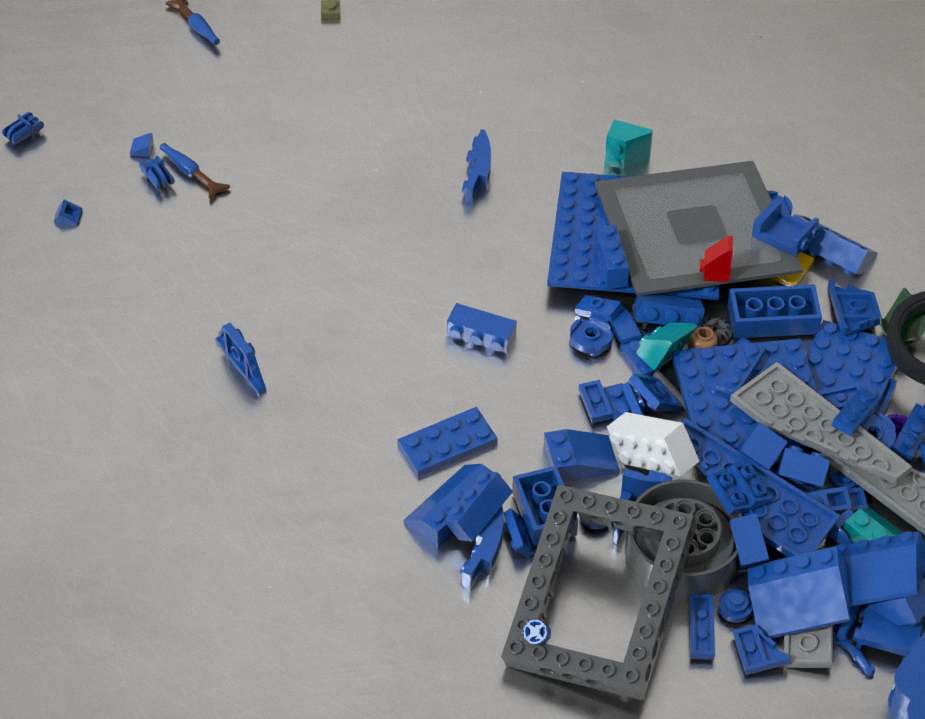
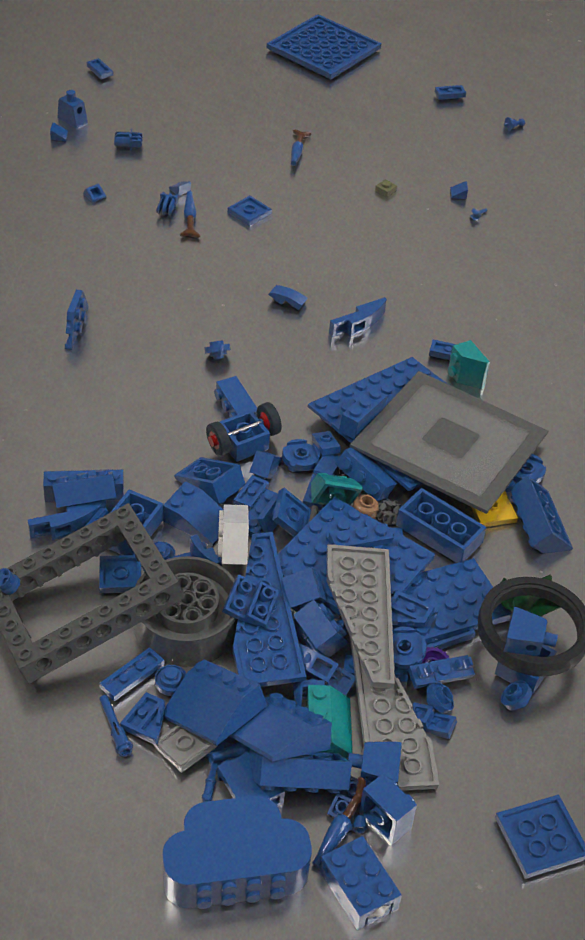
camera: 40 degrees right, 5 degrees down
blue plate [397,406,498,476] -> none
red slope [699,236,733,282] -> none
blue panel [730,513,769,571] -> none
blue panel [752,198,820,257] -> none
blue wing [828,280,882,335] -> none
blue plate [831,388,881,436] -> none
none -> blue plate [99,555,141,593]
none -> blue pin [99,695,133,757]
none -> blue slope [174,457,245,504]
none -> blue plate [204,340,231,359]
none -> brick [206,402,282,462]
none -> blue tile [227,195,272,226]
none -> blue slope [250,450,282,480]
none -> blue slope [268,285,308,310]
none -> blue plate [429,339,456,360]

